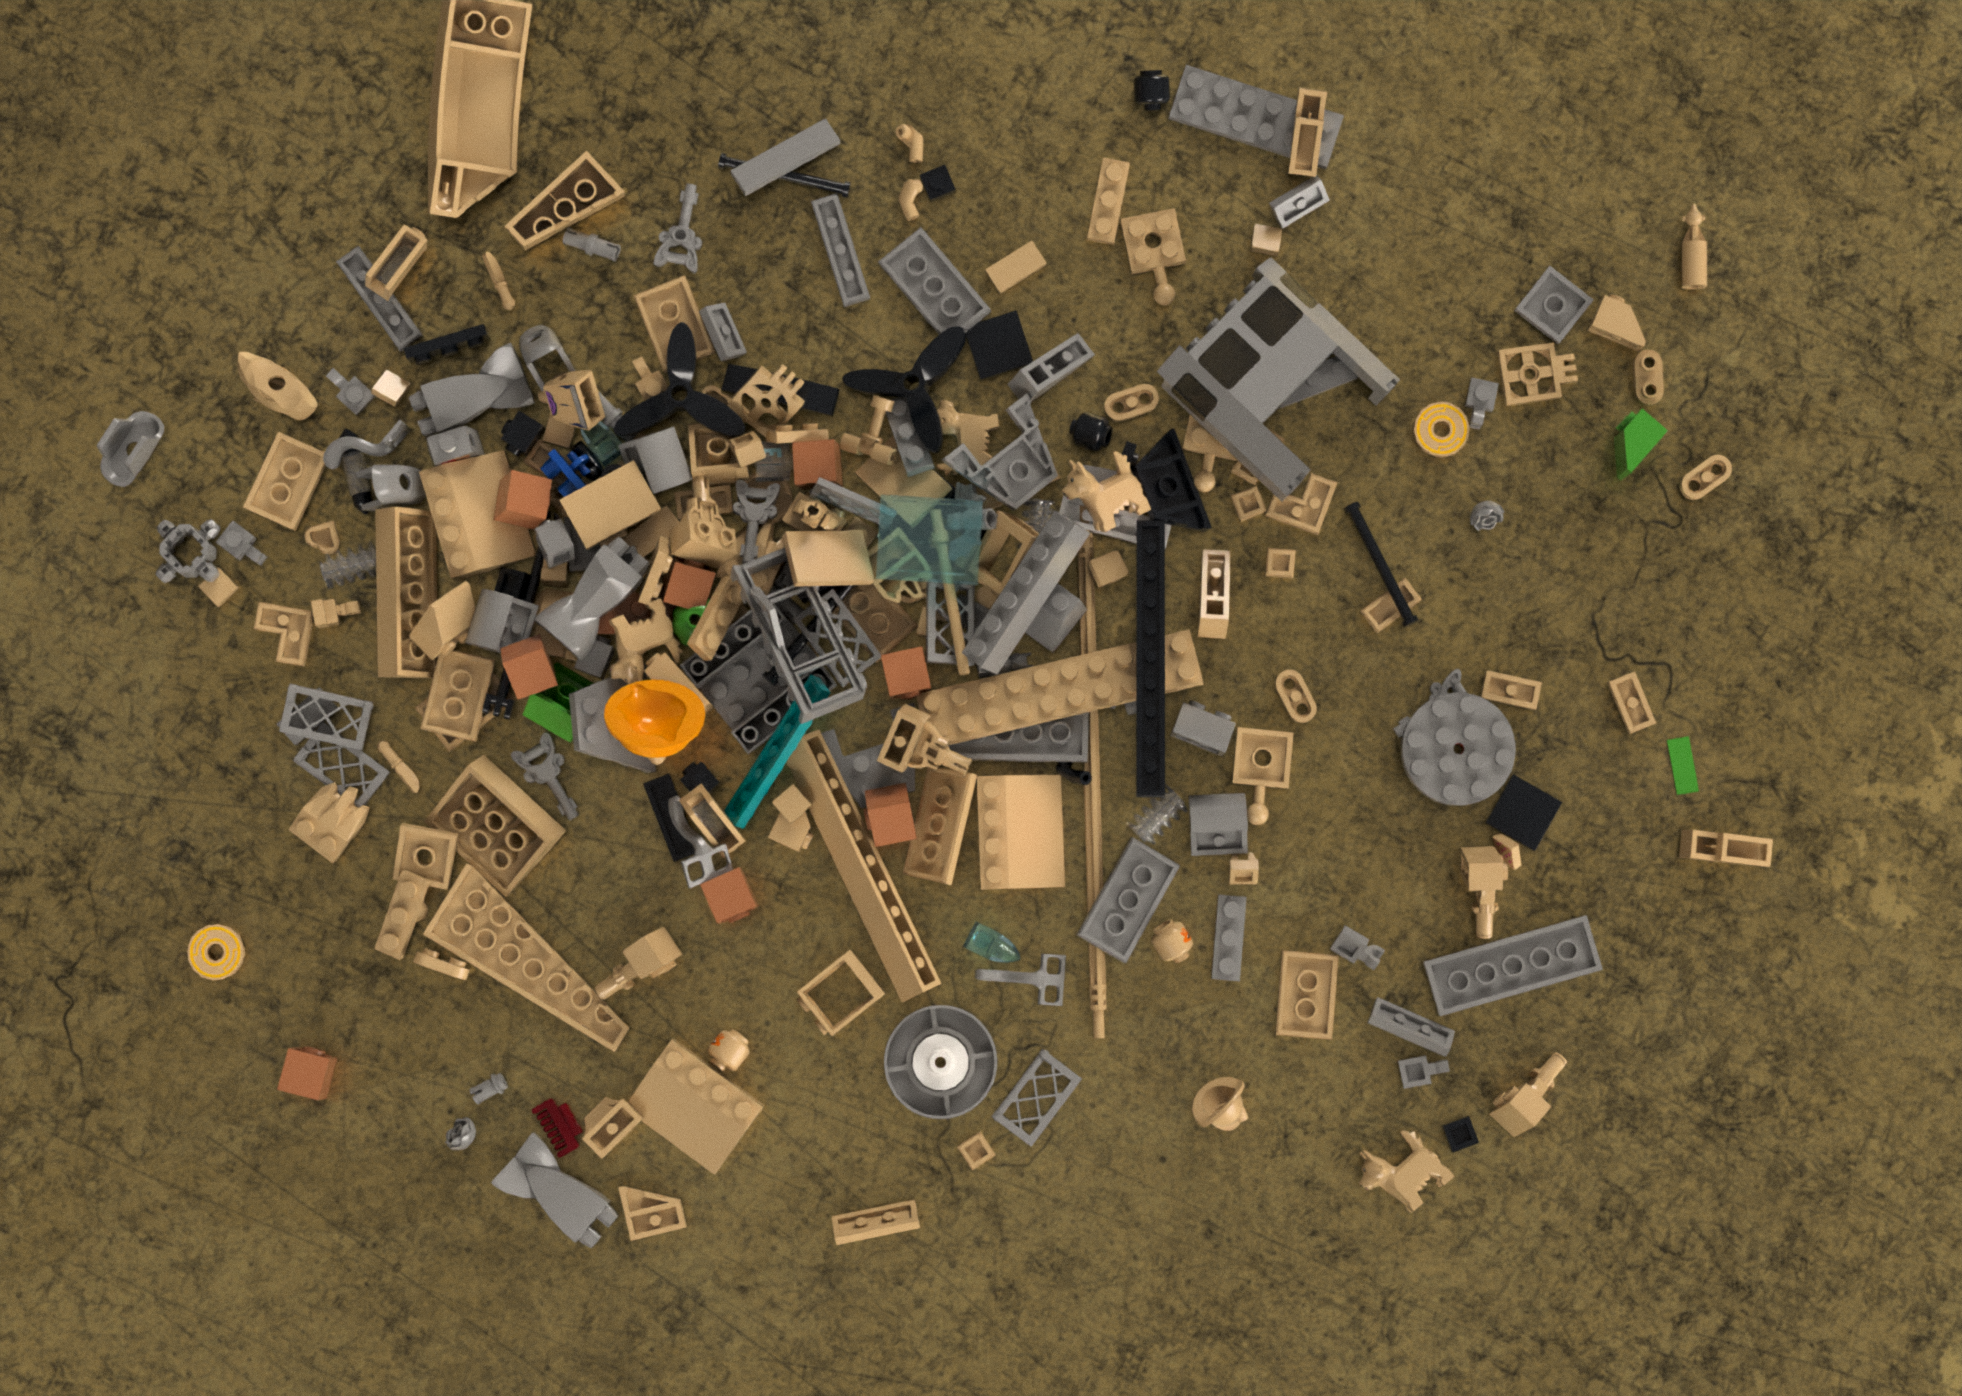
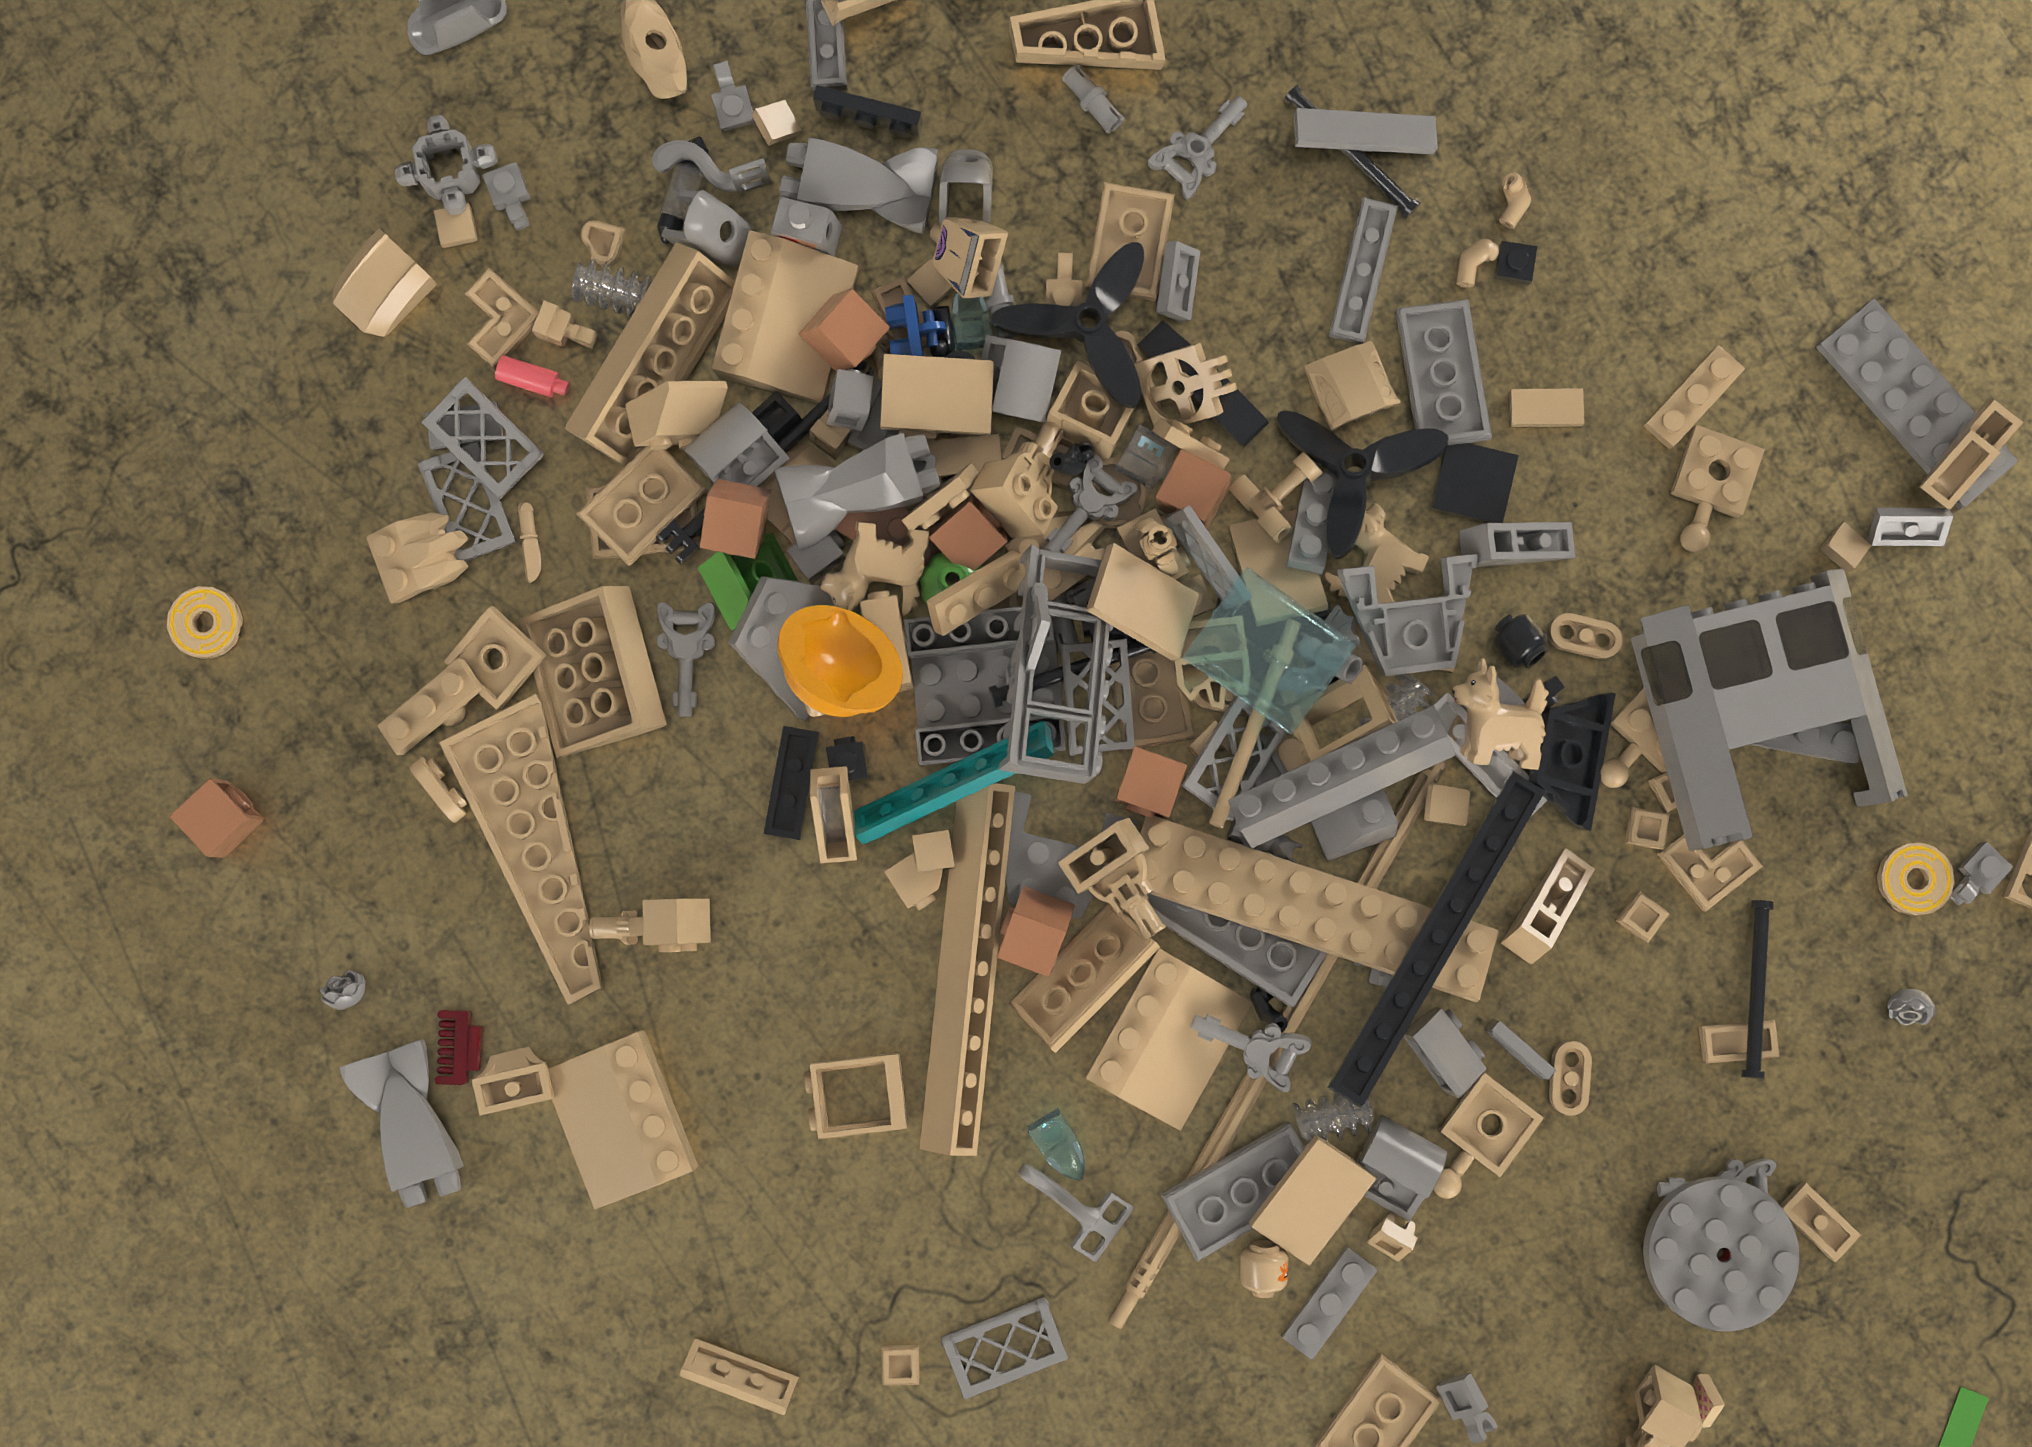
camera: 30 degrees right, 0 degrees up
tan plate [243,432,326,531] -> none
light grey pin [469,1073,508,1104] -> none
tan piece [482,252,515,310] -> none
black brick [501,411,546,457] -> none
tan wing [618,1186,687,1241] -> none
light grey piece [668,795,733,888] -> none
nougat head [700,867,759,924] -> none
tan head [707,1029,750,1072] -> none
tan slope [728,431,766,467] -> none
light grey piece [884,1005,997,1119] -> none
black head [1133,70,1170,110] -> none
black tile [1485,774,1562,851] -> none
tan plate [1607,671,1656,734] -> none
none -> tan slope [333,228,437,337]
none -> coral cylinder [495,355,570,397]
none -> black arm [1049,441,1095,476]
none -> light grey piece [1190,1014,1312,1092]
none -> tan tile [1249,1134,1377,1266]
none -> tan slope [1304,341,1401,431]
none -> light grey tile [1484,1019,1556,1080]

